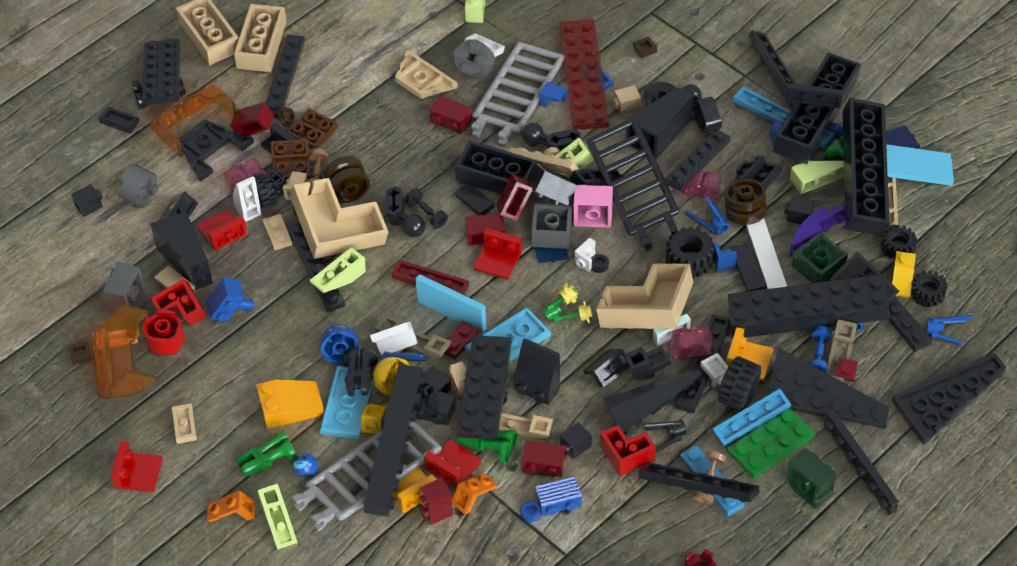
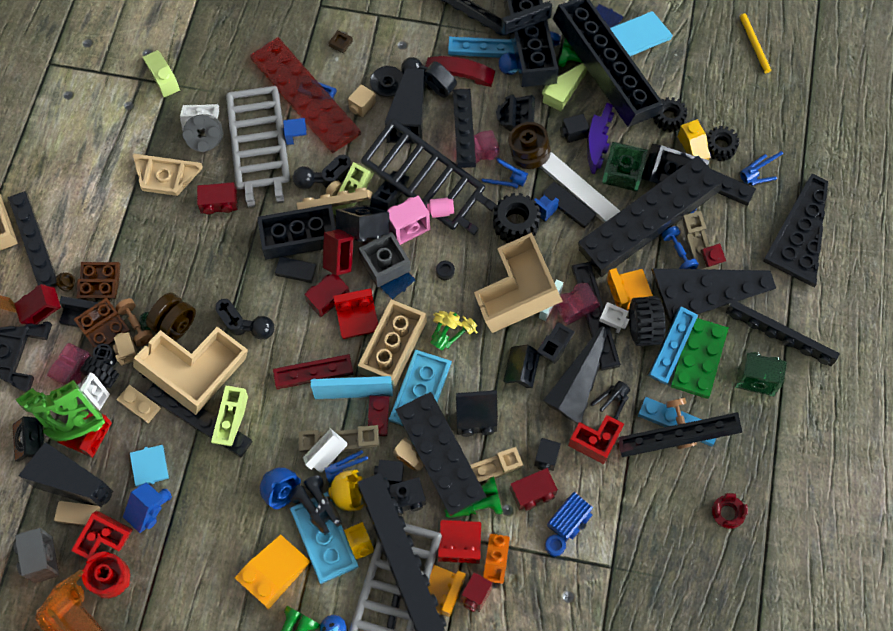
camera: 35 degrees left, 15 degrees up
black wheel [405,188,448,229] -> none
white bracket [574,238,596,272] -> none
none -> bright green fence [16,380,105,441]
none -> medium azure piece [130,445,169,487]
none -> tan brick [358,299,427,388]
none -> dark red slope [425,56,495,87]
none -> bright pink brick [427,197,454,218]

